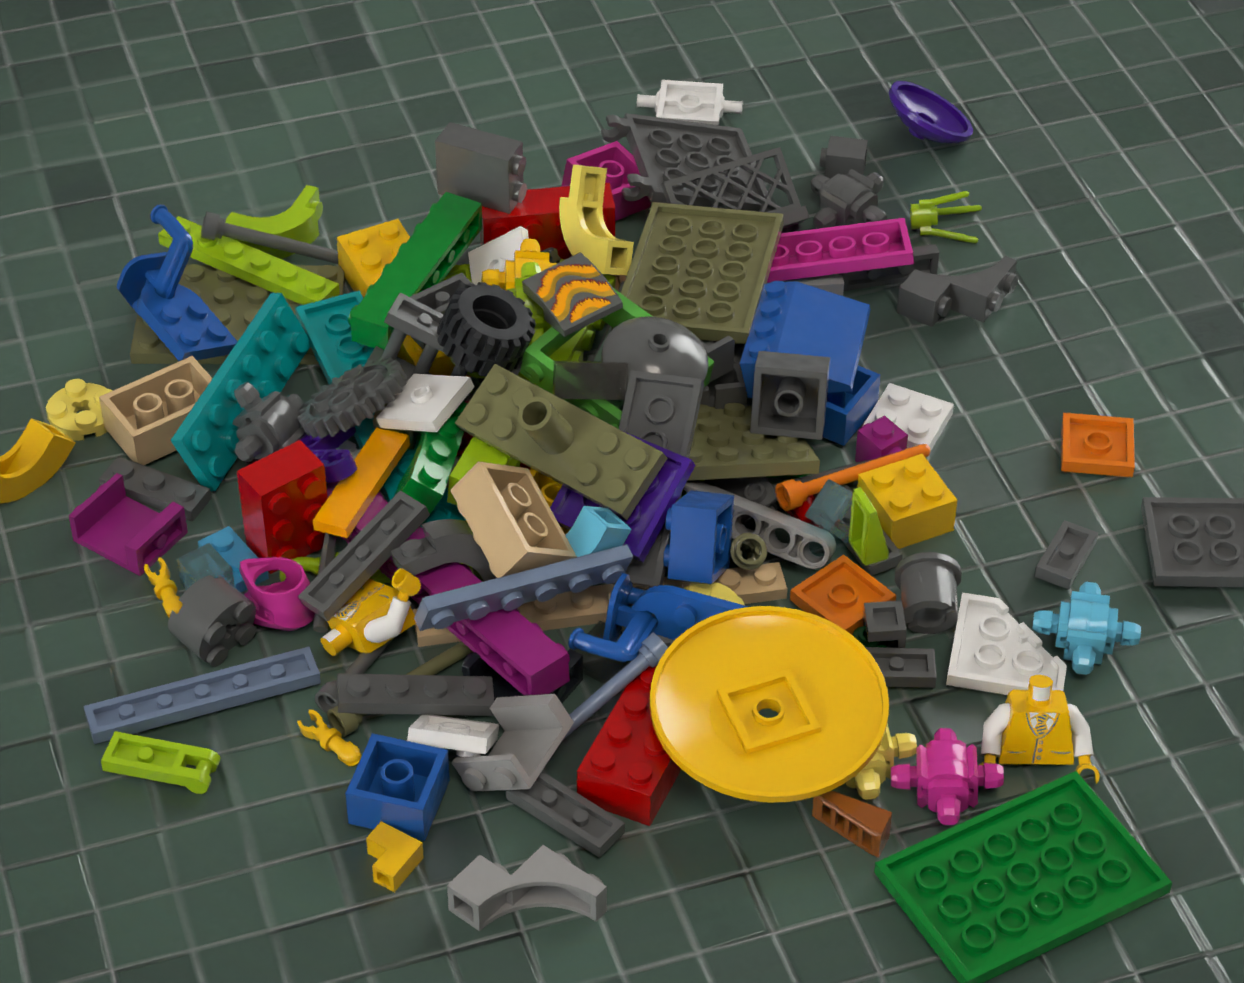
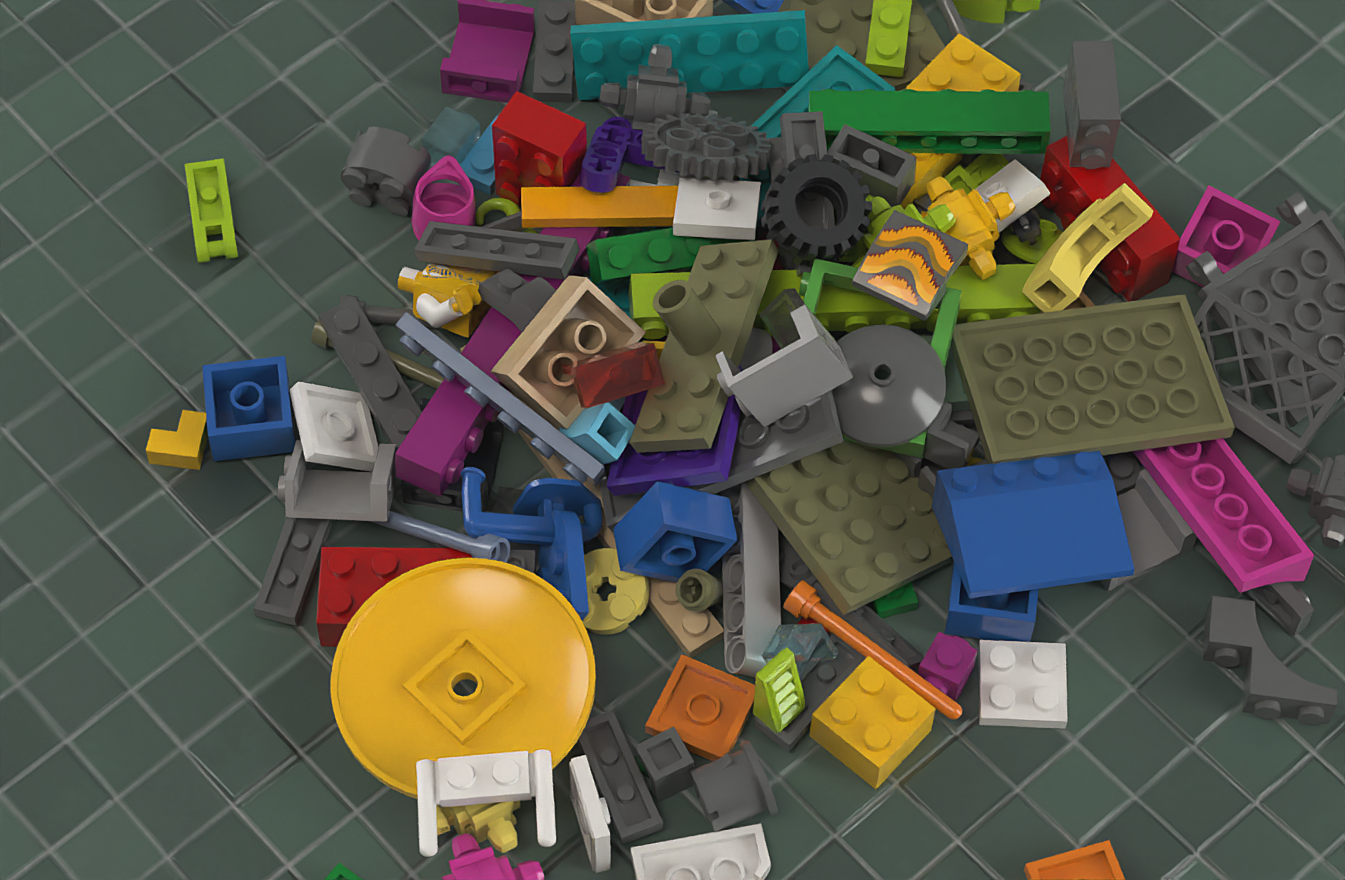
camera: 65 degrees right, 15 degrees up
sand blue plate [84,646,321,744] -> none
yellow piece [144,557,183,617] -> none
yellow piece [297,710,362,766] -> none
light grey arch [447,845,607,931] -> none
dark grey brick [750,351,830,440] -> none
dark orange slope [812,790,892,858] -> none
none -> white plate [416,750,556,857]
none -> clear red panel [562,342,665,409]
none -> white plate [569,755,611,873]
none -> light grey panel [715,305,853,427]

